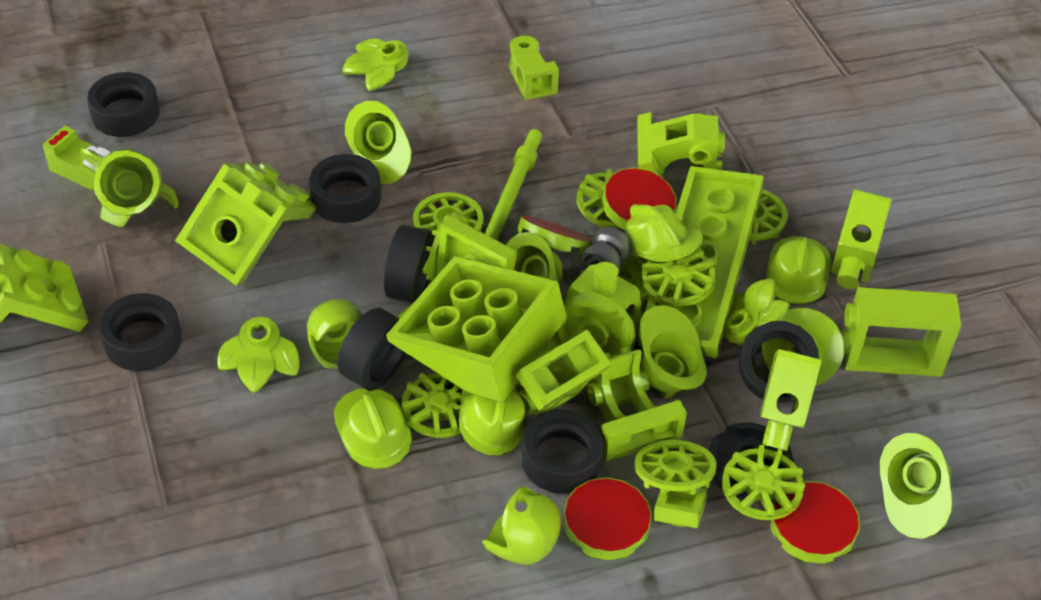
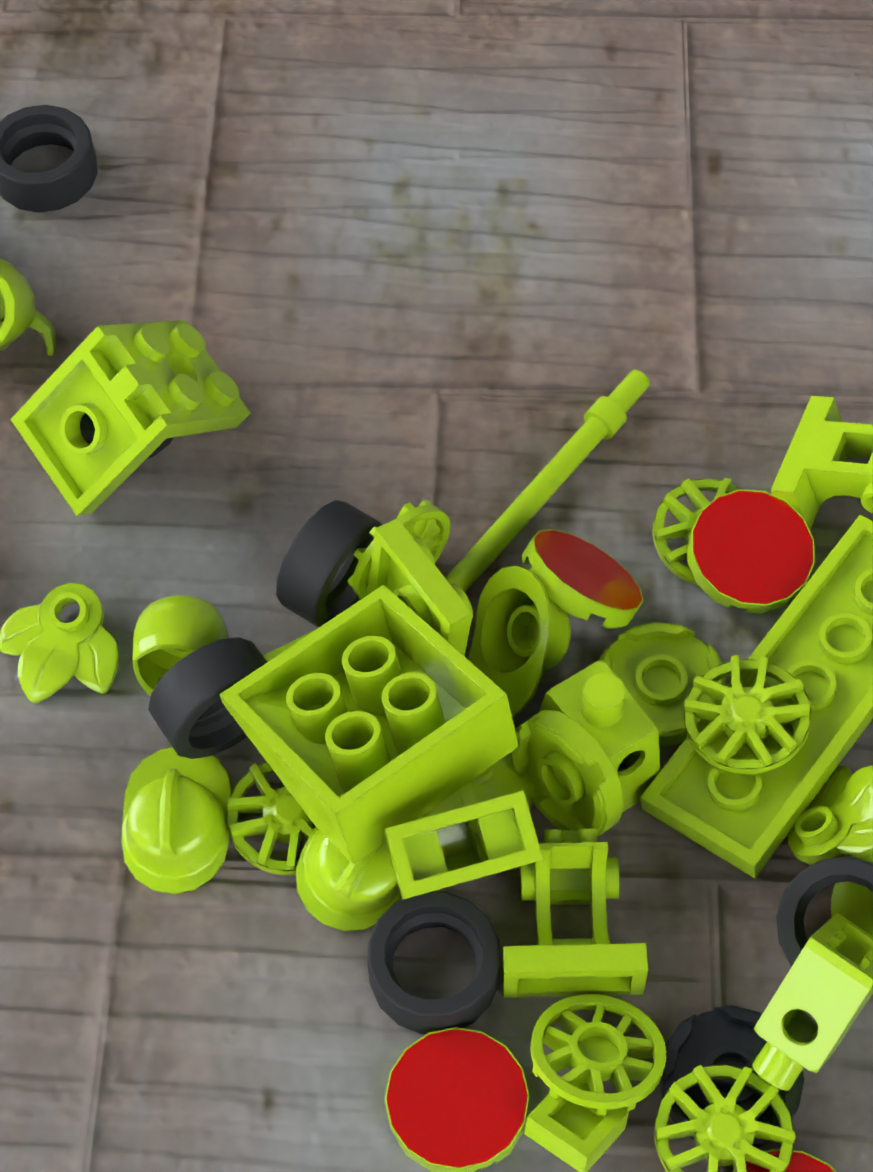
camera: 25 degrees right, 10 degrees up
black tyre [309,154,381,223] -> none
lime plate [342,38,409,92] -> none
lime piece [345,101,412,185] -> none
lime wheel [413,192,484,240] -> none
lime helmet [482,486,561,565] -> none
lime leg [509,36,559,100] -> none
flat silver wheel [580,227,632,271] -> none
lime piece [626,204,704,262] -> none
lime piece [639,305,707,399] -> none

